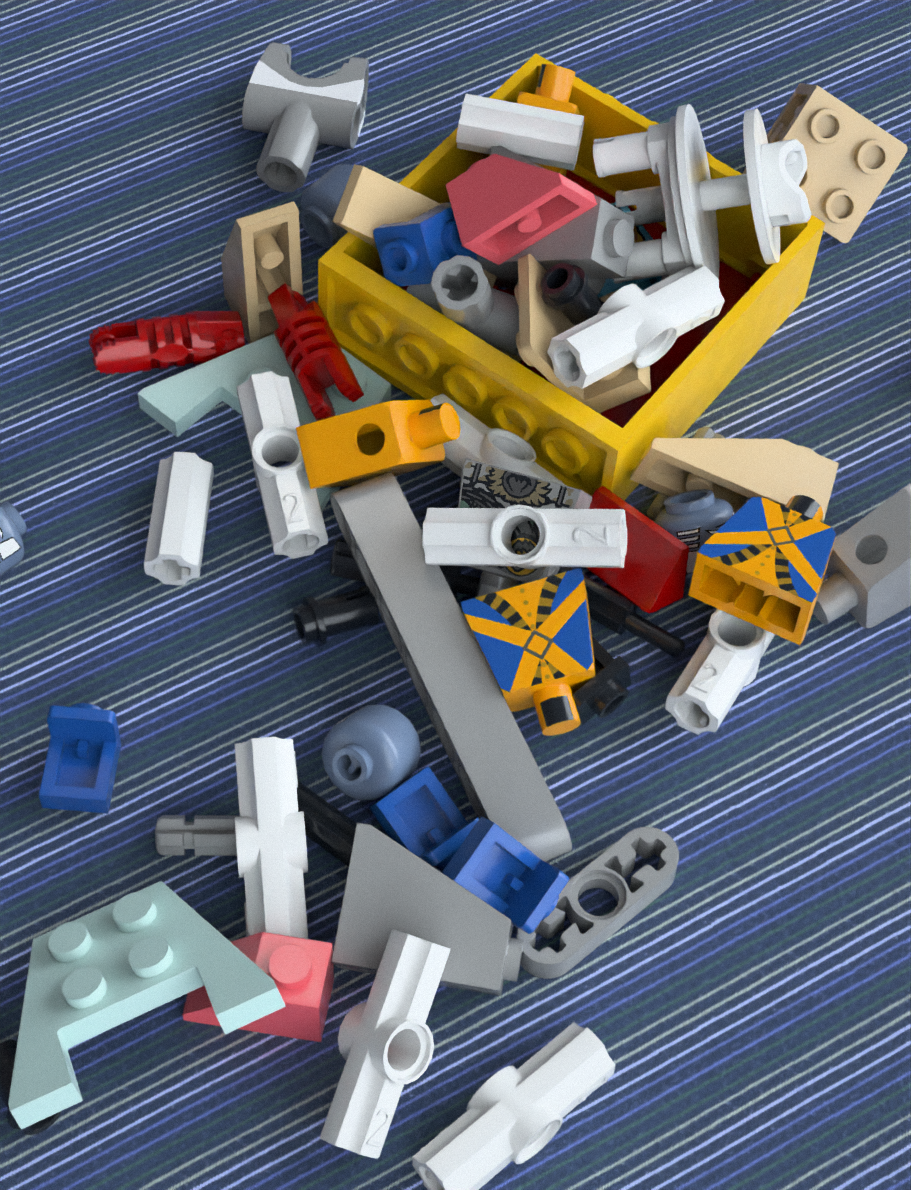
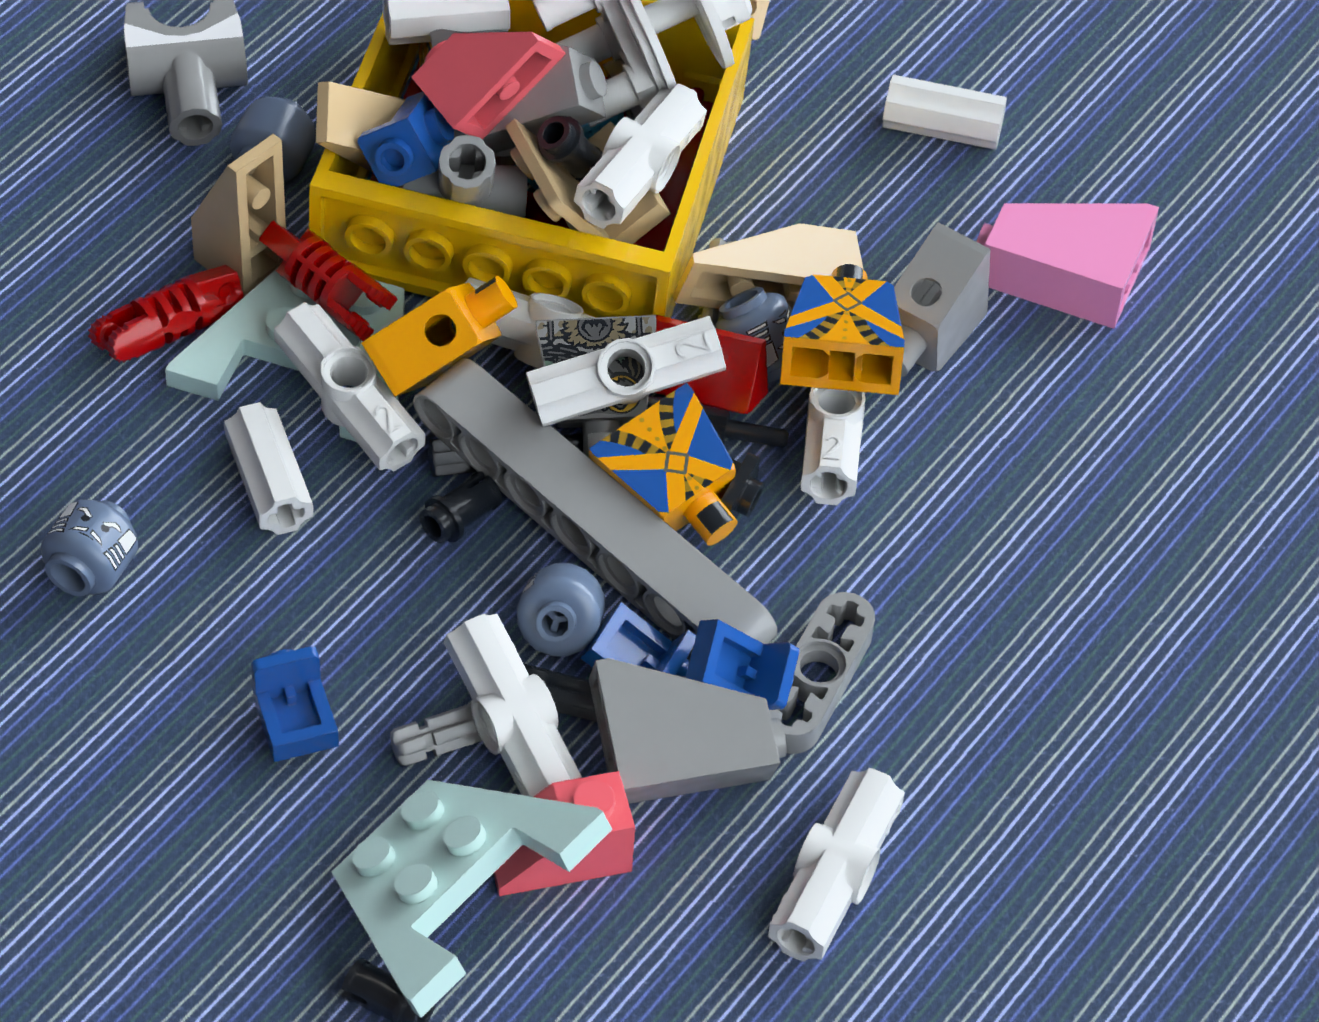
camera: 25 degrees left, 5 degrees down
white piece [320,929,451,1159] -> none

